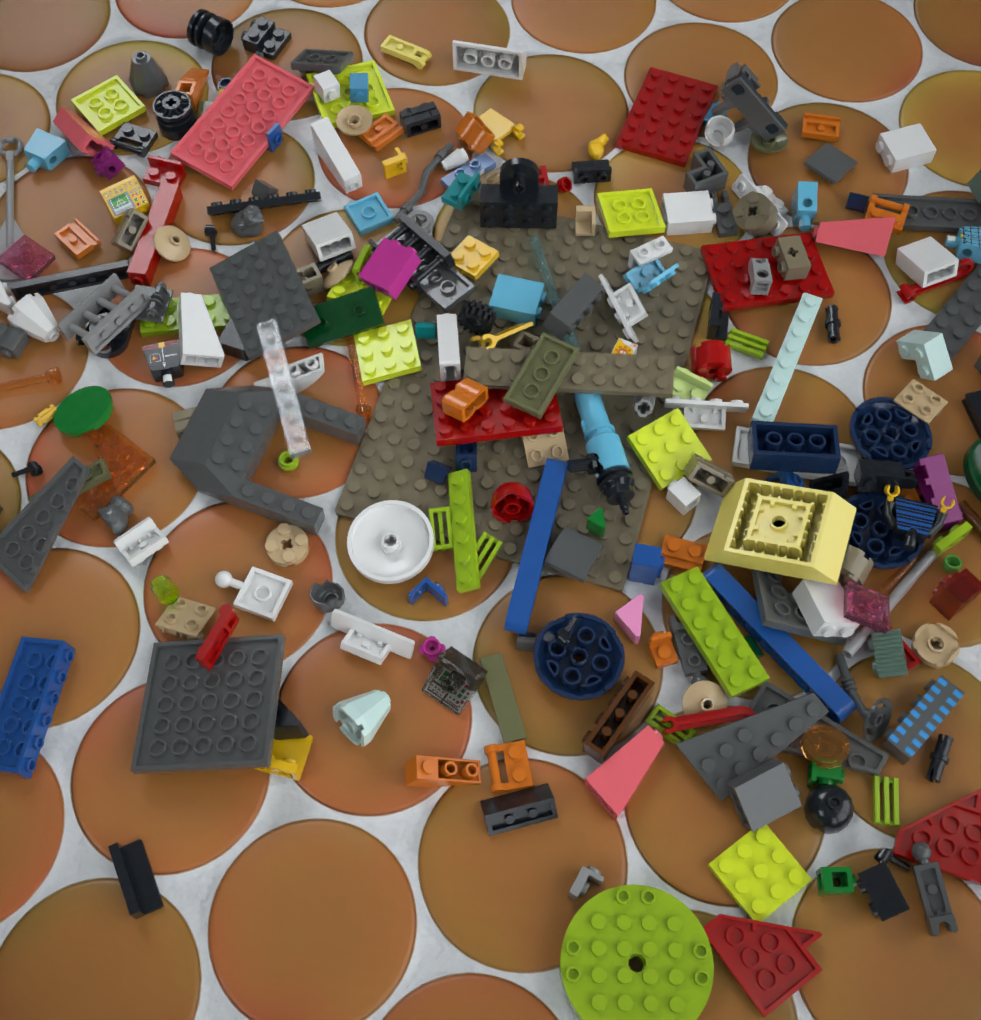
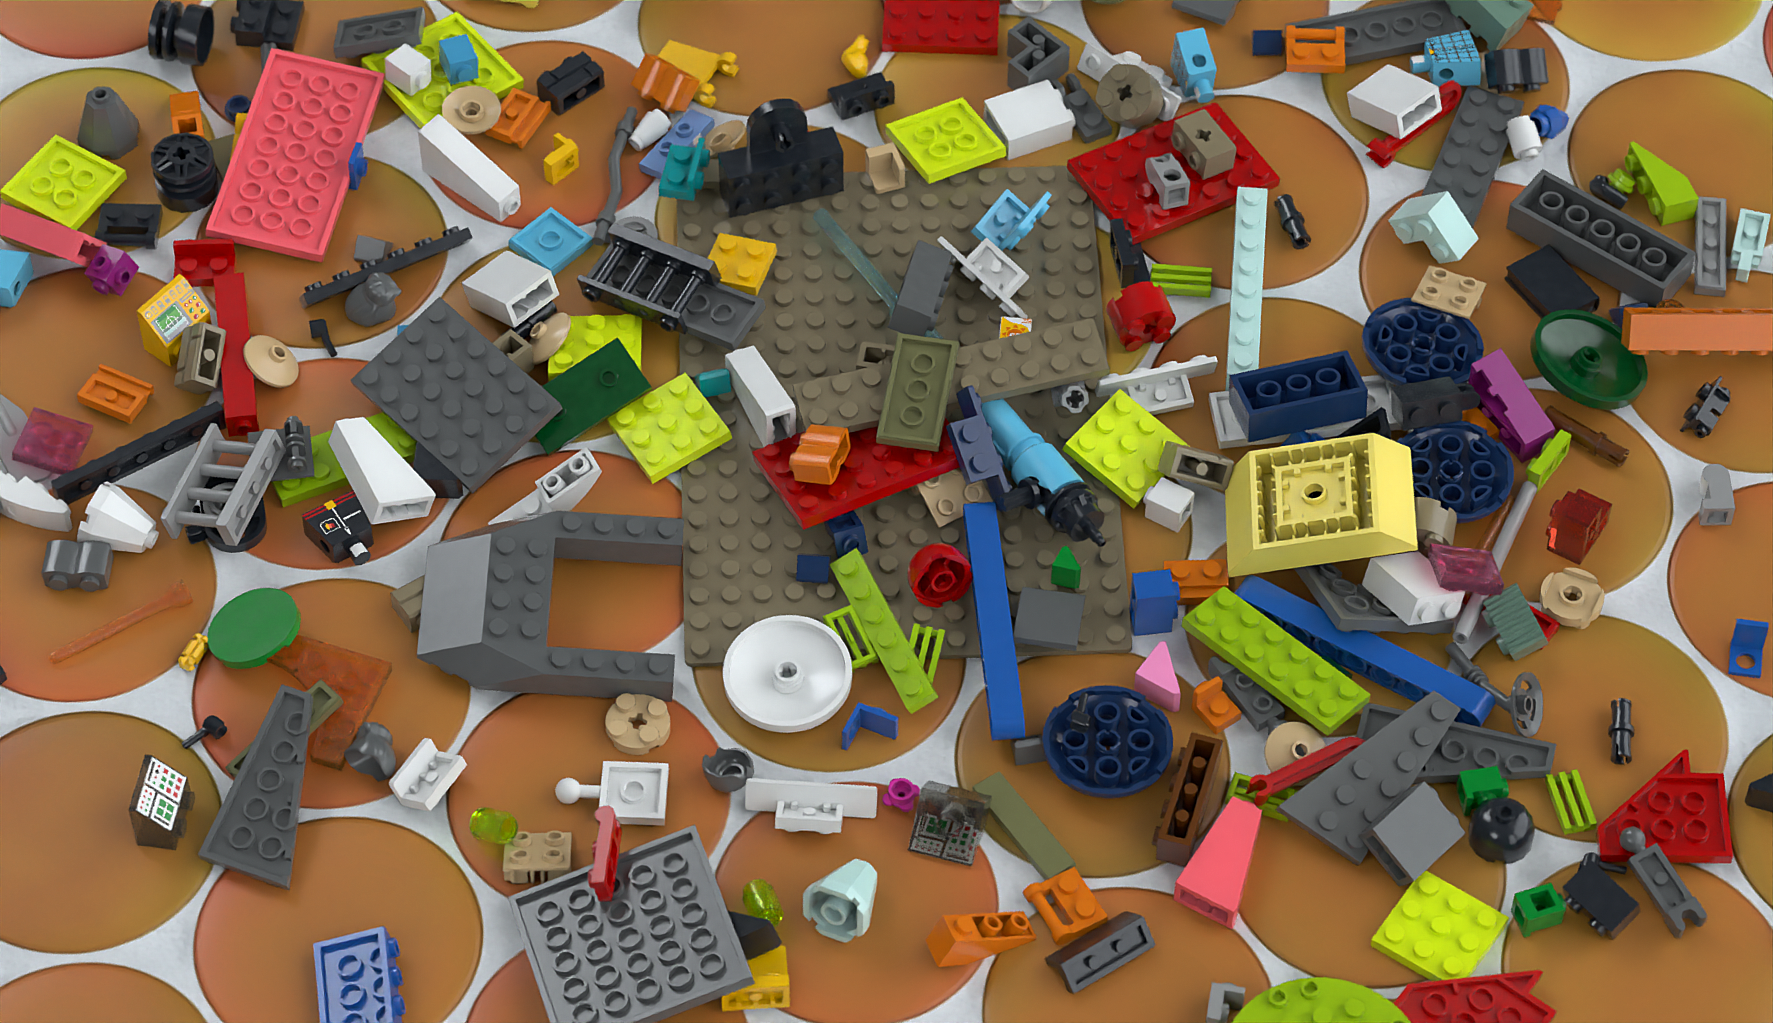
camera: 20 degrees left, 10 degrees down
clear tile [256,318,312,459] -> none
lime plate [278,451,299,471] -> none
clear orange piece [346,337,373,420] -> none
lime tile [352,245,373,285] -> none
dark pink brick [358,237,421,300] -> none
black tyre [457,300,497,335] -> none
yellow flag [469,321,533,349] -> none
medium azure brick [489,274,547,326] -> none
red hinge [556,176,572,193] -> none
white bracket [628,236,673,270] -> none
yellowish green bracket [673,366,713,401] -> none
clear orange tile [801,724,850,769] -> none
coral slope [812,217,896,257] -> none
dark grey brick [881,675,965,765] -> none
black torso [882,485,955,551] -> none
bright green hinge [942,554,962,574] -> none
none -> clear neon green brick [742,879,784,927]
none -> dark blue bracket [946,385,1013,510]

